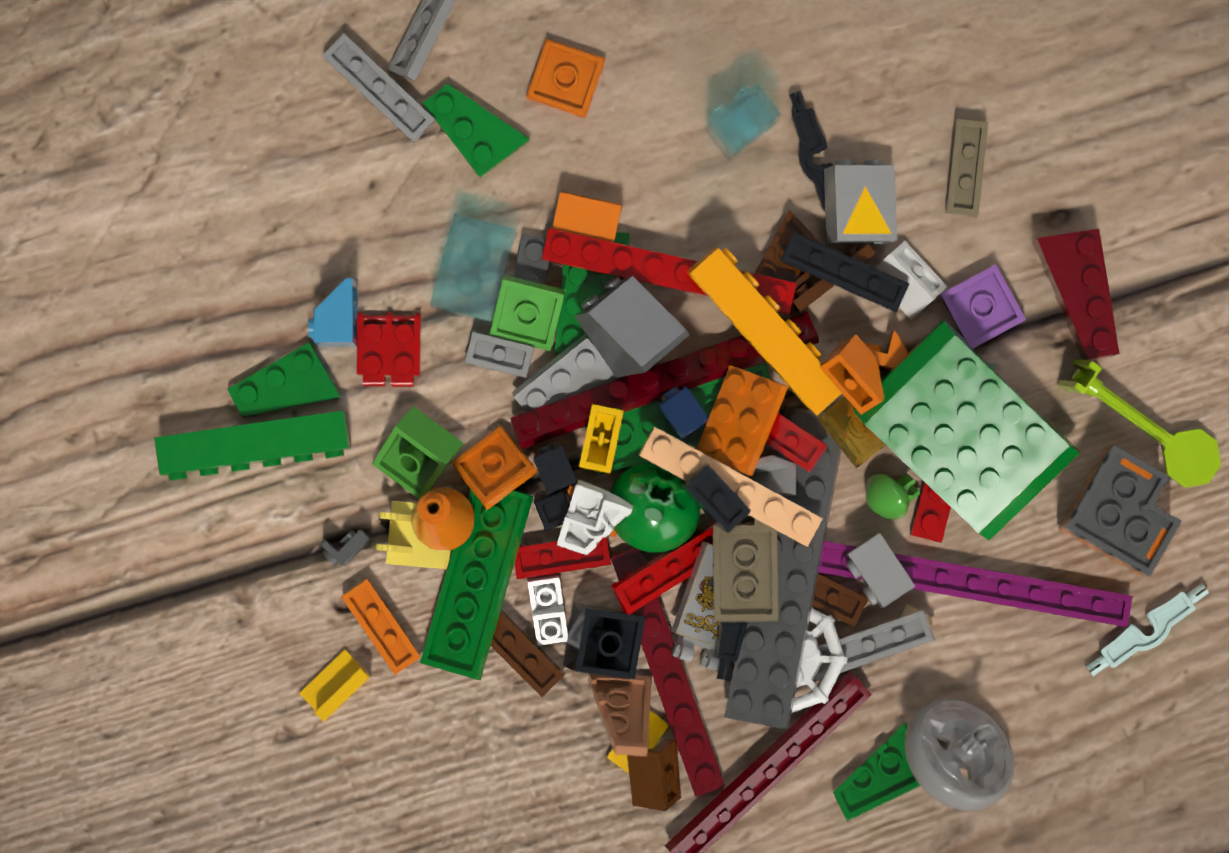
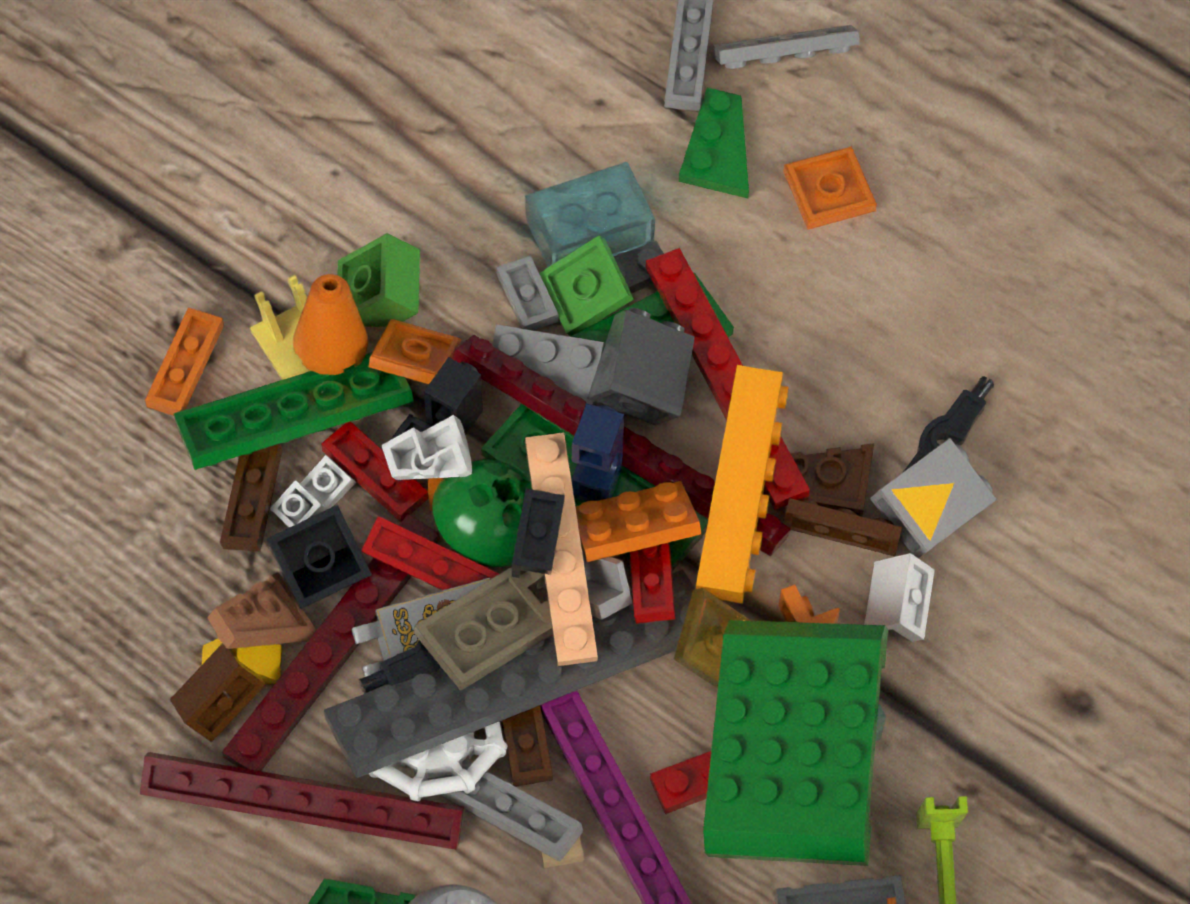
camera: 50 degrees right, 25 degrees down
green brick [154,410,351,481] -> none
green wing [227,342,341,417] -> none
yellow panel [299,649,371,722] -> none
dark azure slope [308,278,358,347] -> none
dark grey bracket [320,529,372,566] -> none
red plate [356,312,421,387] -> none
orange panel [552,191,623,243] -> none
yellow slope [579,404,624,474] -> none
clear light blue brick [705,84,781,160] -> none
black tile [780,231,910,313] -> none
orange slope [819,334,884,415] -> none
light grey brick [845,533,915,608] -> none
bright green piece [866,473,921,520] -> none
medium lavender plate [939,264,1026,349] -> none
dark tan plate [946,119,988,217] -> none
dark red wedge [1032,229,1120,360] -> none

